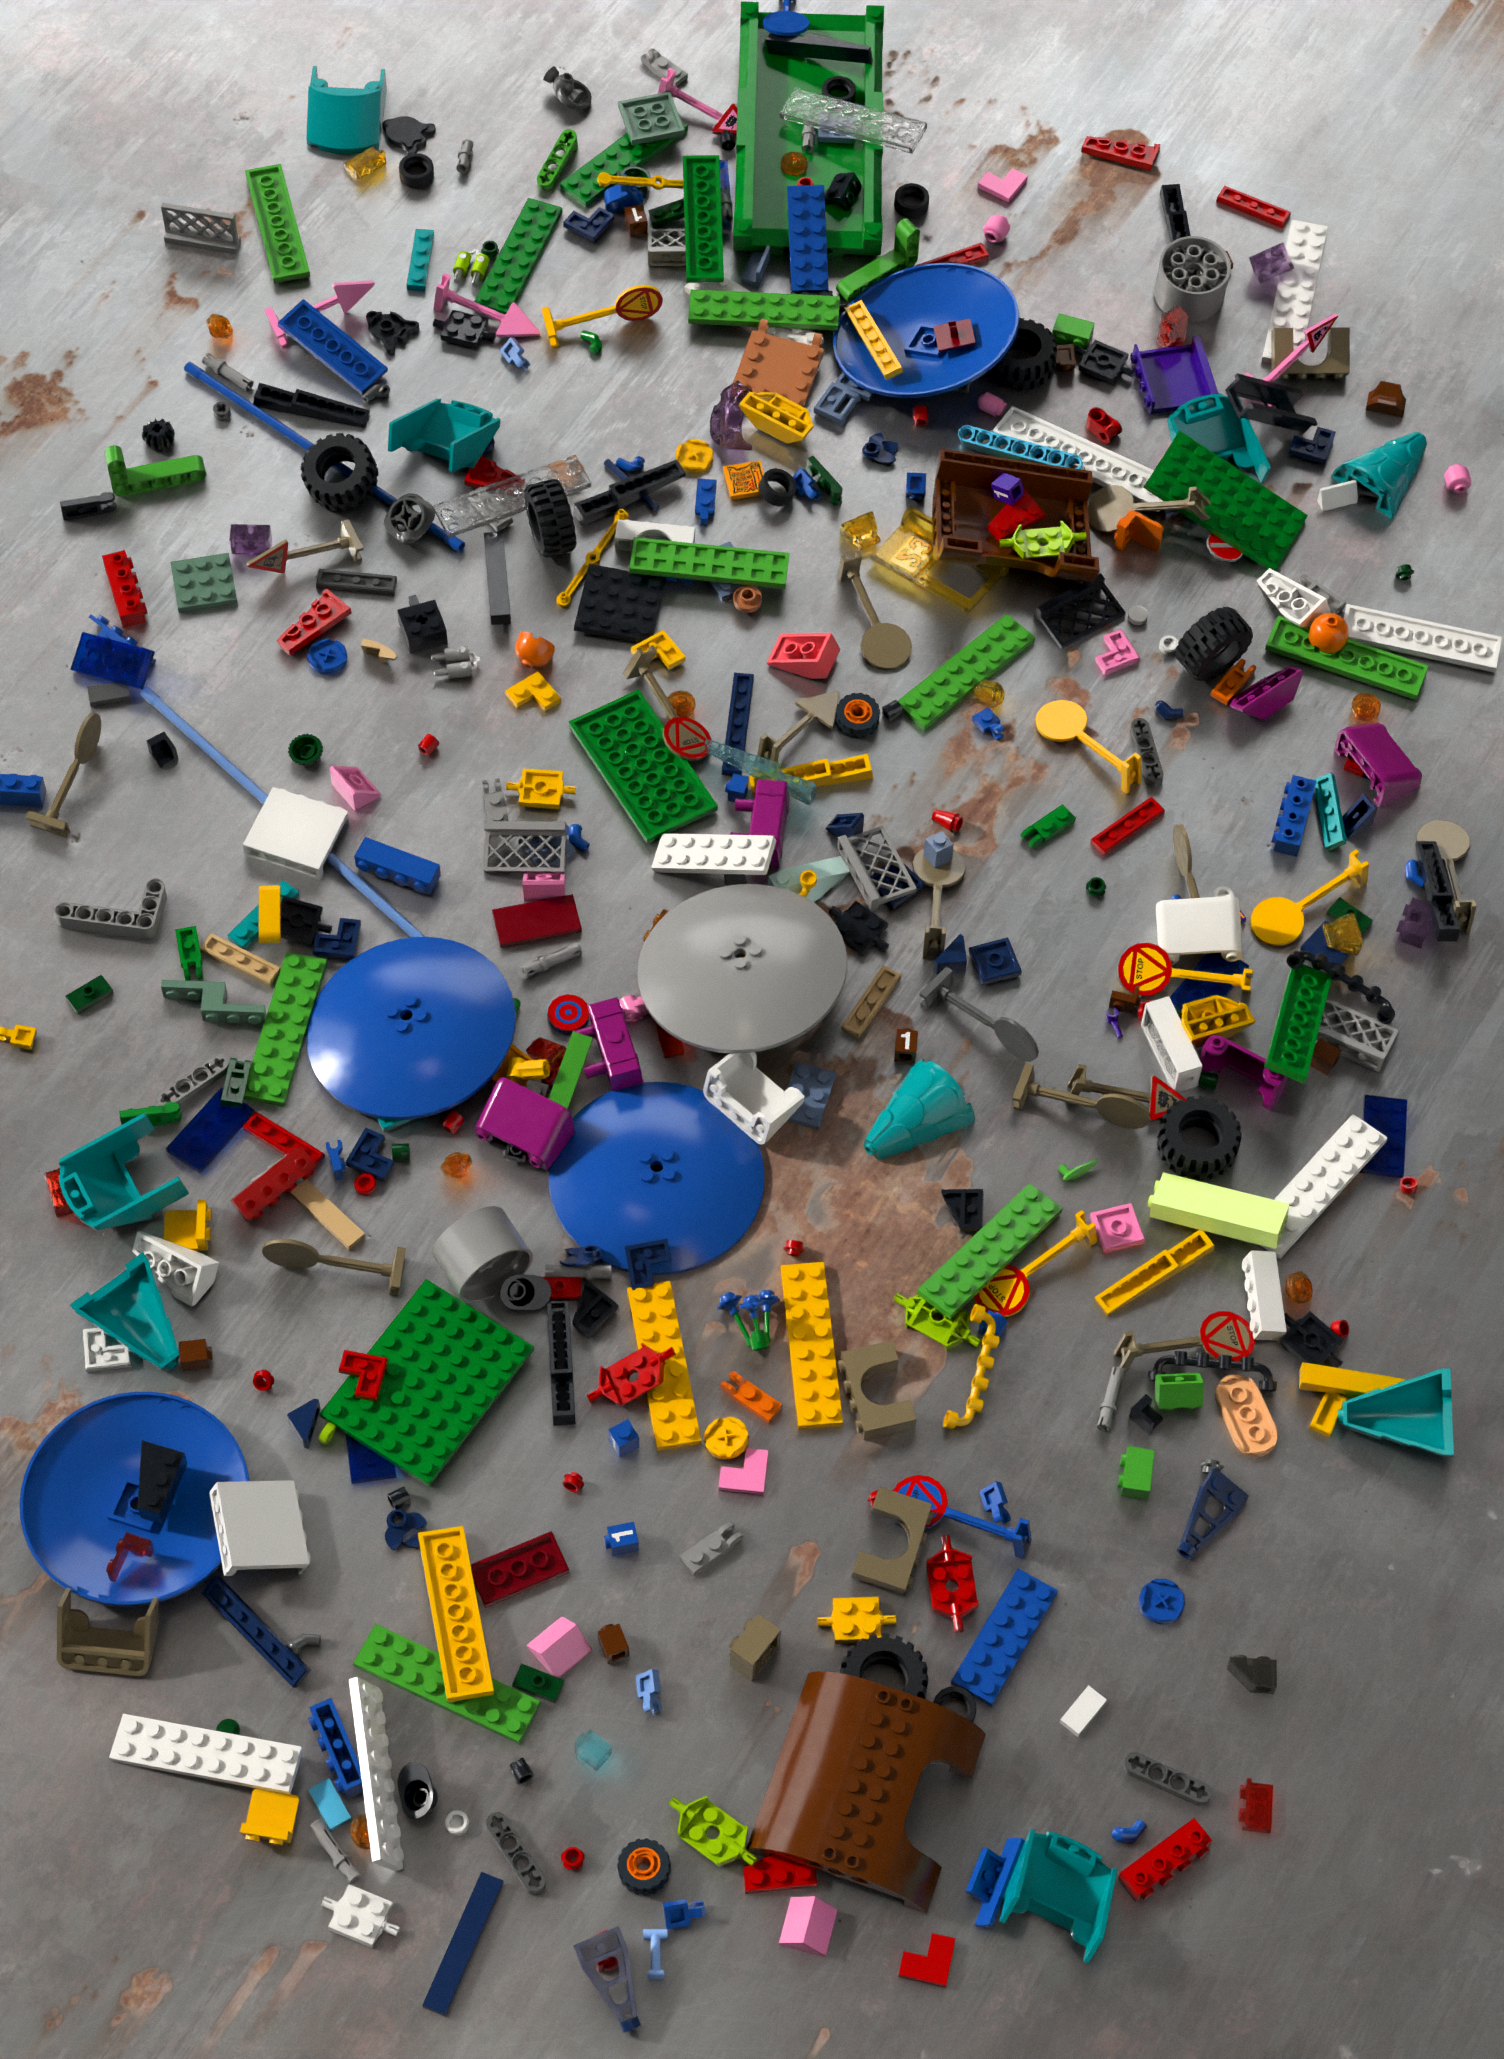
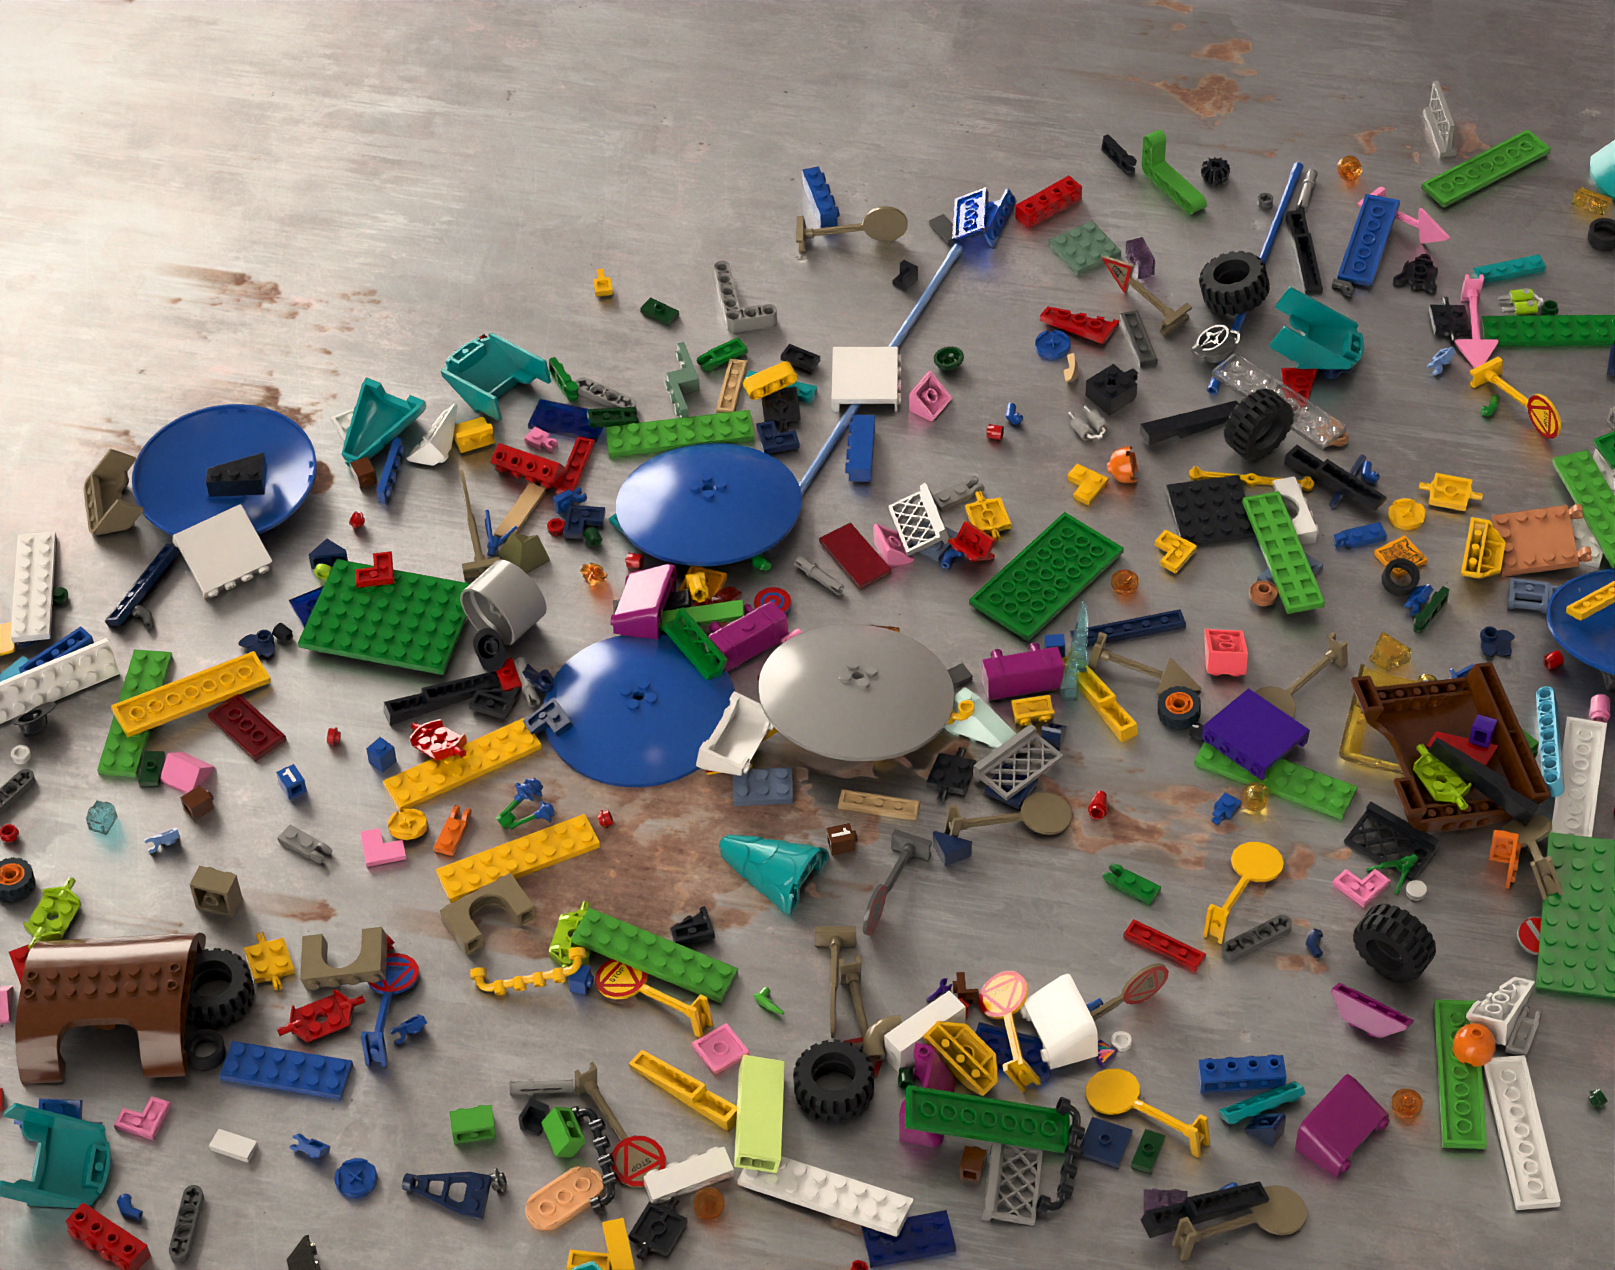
camera: 75 degrees right, 10 degrees down
clear red bracket [106,1532,154,1583] -> none
black hose [509,1758,534,1785] -> none
dark tan piece [623,645,712,761] -> none
white plate [651,834,776,875] -> none
clear purple windscreen [710,380,752,450] -> none
sand blue brick [923,831,954,868] -> none
dark blue plate [968,937,1022,985] -> none
dark green plate [1086,877,1106,897] -> none
orange hinge [1210,659,1256,706] -> none
clear yellow piece [1322,913,1364,955] -> none
red hinge [1330,1319,1349,1337] -> none
none -> bright pink tile [114,1096,171,1140]
none -> blue plate [289,1134,331,1159]
none -> blue plate [377,437,405,504]
none -> blue plant [484,509,517,557]
none -> olive slope [498,533,550,574]
none -> bright pink plate [524,427,558,452]
none -> green fence [662,608,728,680]
none -> black plate [780,344,821,372]
none -> dark tan cylinder [863,1015,902,1062]
none -> red bracket [948,521,996,562]
none -> blue arm [1005,403,1023,425]
none -> yellow bracket [1011,695,1055,726]
none -> dark purple panel [1201,688,1310,781]
none -> green plant [1366,854,1418,895]
none -> yellow plate [1418,473,1483,511]
none -> black slope [1428,737,1539,827]

